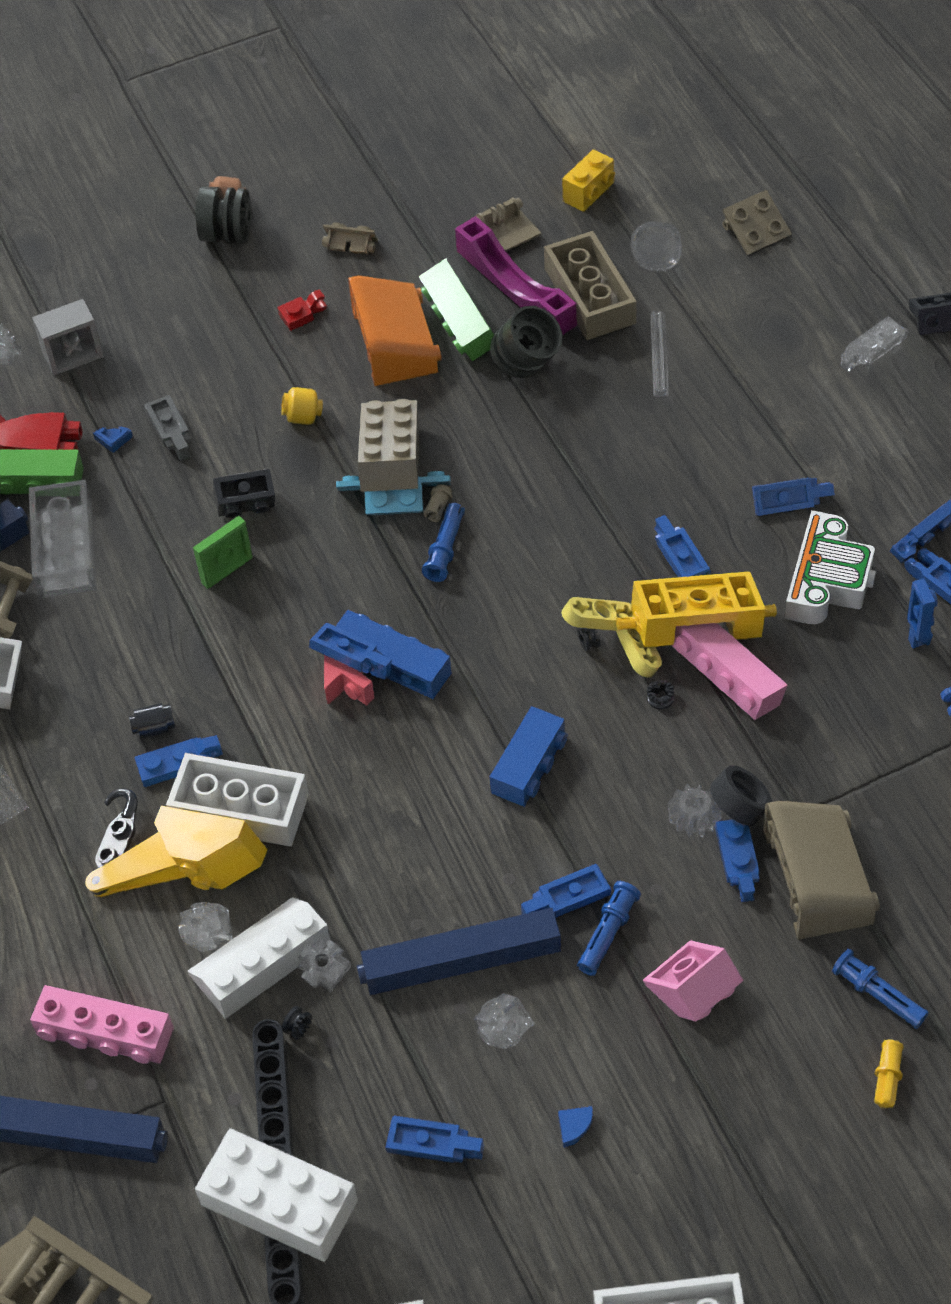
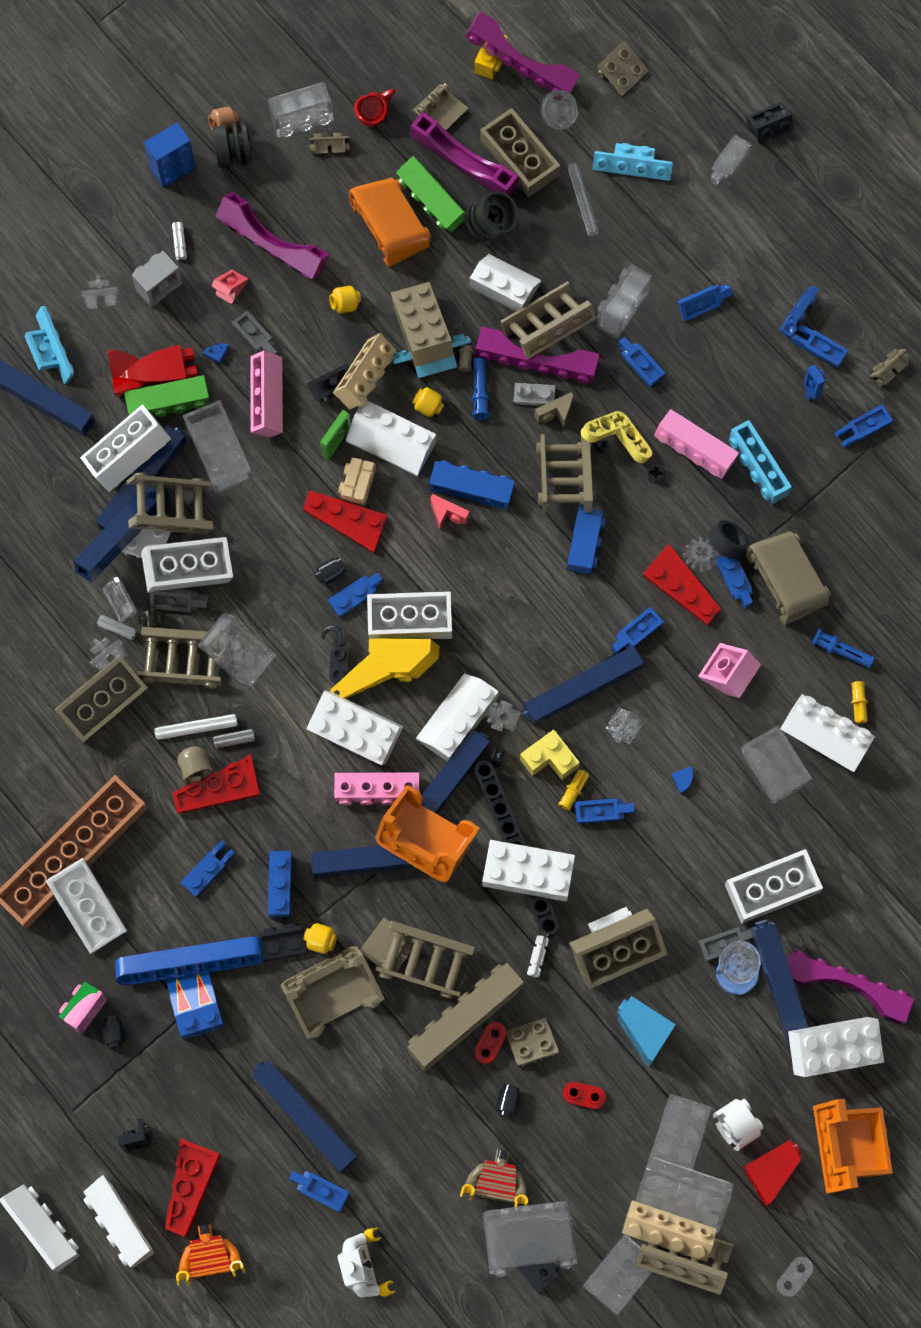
camera: 20 degrees left, 20 degrees up
clear brick [179,902,233,952] -> none
red plate [277,290,327,331] -> none
blue hinge [309,623,392,679] -> none
blue pin [576,881,641,976] -> none
yellow brick [616,571,777,647] -> none
brick [785,511,876,624] -> none
none -> blue brick [143,122,196,187]
none -> white axle [172,222,187,260]
none -> coral slope [212,269,248,304]
none -> magenta arch [215,192,330,279]
none -> bright pink brick [251,351,283,438]
none -> clear brick [268,82,333,138]
none -> red wing [303,491,387,554]
none -> white brick [307,691,403,765]
none -> tan brick [333,333,396,410]
none -> tan brick [338,458,376,507]
none -> white slope [346,401,436,476]
none -> red hair [354,88,395,127]
none -> orange windscreen [375,785,480,882]
none -> yellow head [412,387,444,417]
none -> dark blue brick [422,729,490,814]
none -> magenta arch [465,11,580,99]
none -> white slope [470,254,541,311]
none -> magenta arch [476,327,599,384]
none -> dark tan fence [500,281,596,359]
none -> light grey plate [513,383,555,406]
none -> light yellow brick [520,730,579,780]
none -> dark tan slope [535,392,573,428]
none -> dark tan fence [536,434,593,513]
none -> yellow axle [558,770,589,811]
none -> medium azure bracket [592,143,673,181]
none -> clear brick [597,264,652,339]
none -> red wing [643,544,721,626]
none -> medium azure brick [729,420,792,505]
none -> clear brick [740,725,812,805]
none -> white brick [781,694,875,772]

